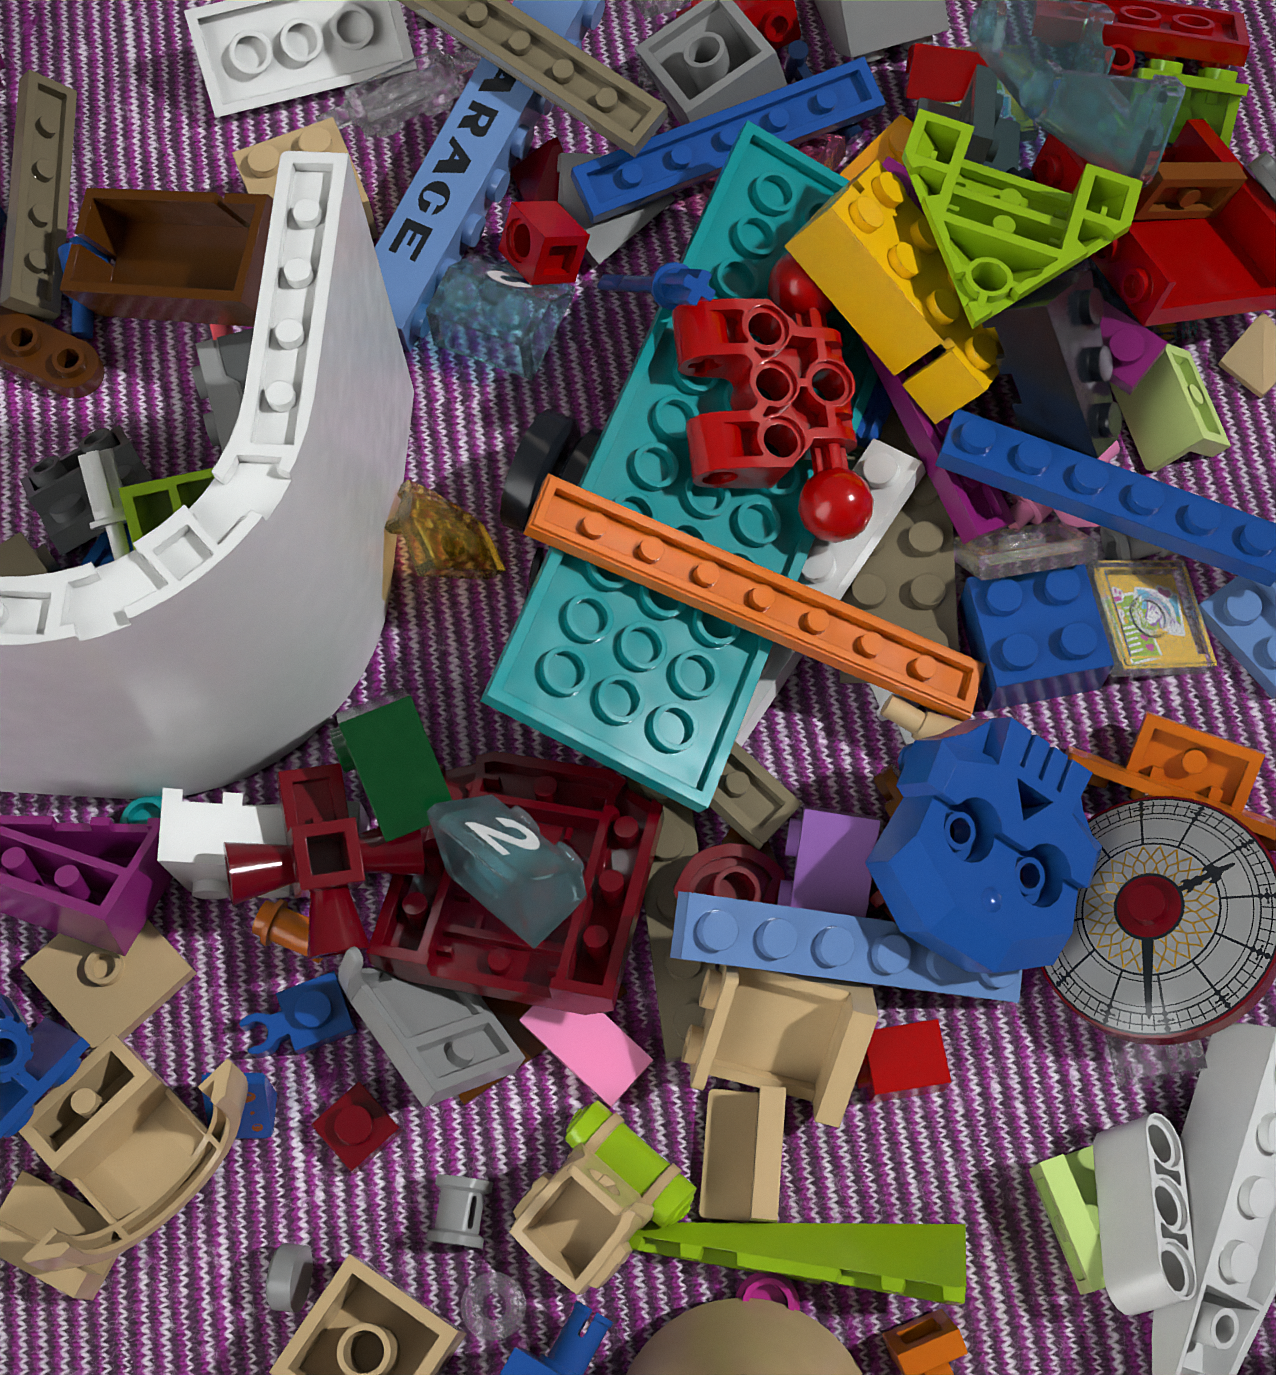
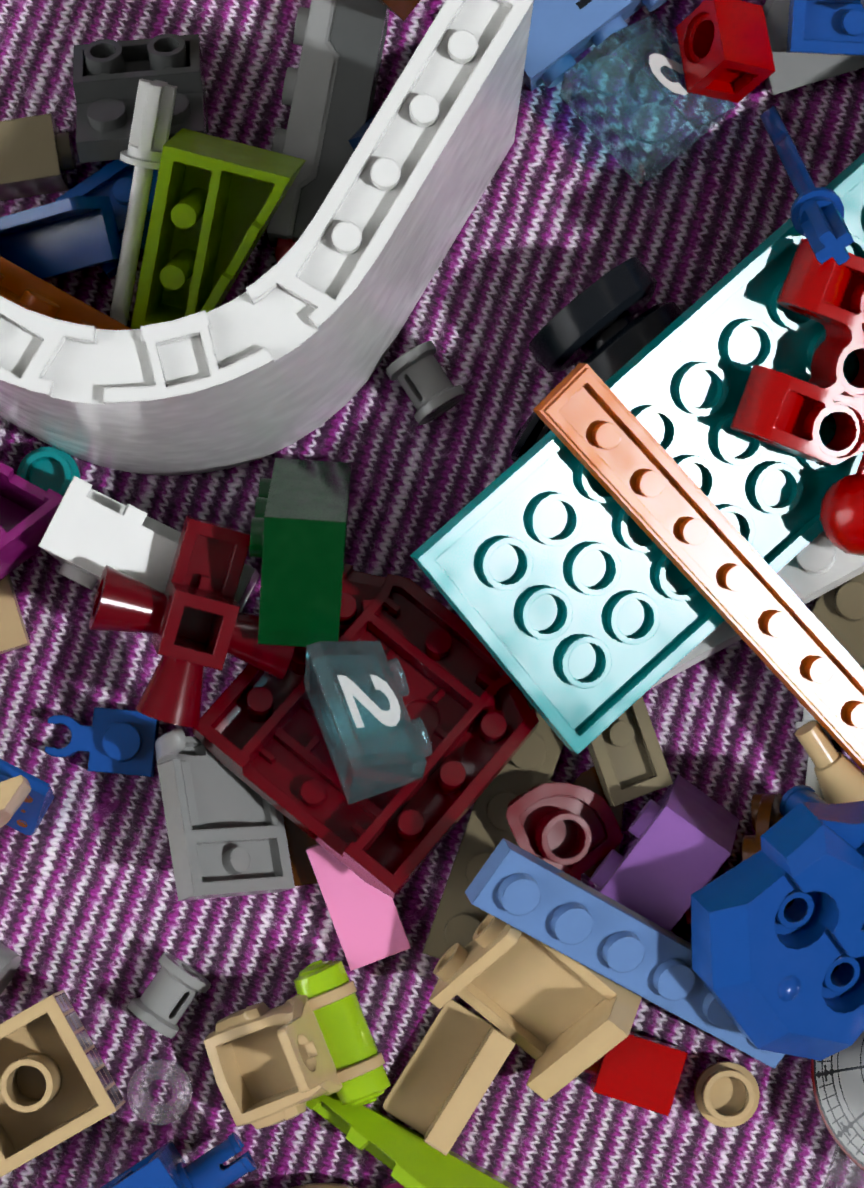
camera: 20 degrees right, 15 degrees up
orange pin [252,899,324,963] -> none
dark red plate [311,1081,403,1175] -> none
clear yellow slope [384,480,506,580] -> none
none -> light grey bush [386,341,466,425]
none -> tan plate [694,1061,760,1128]

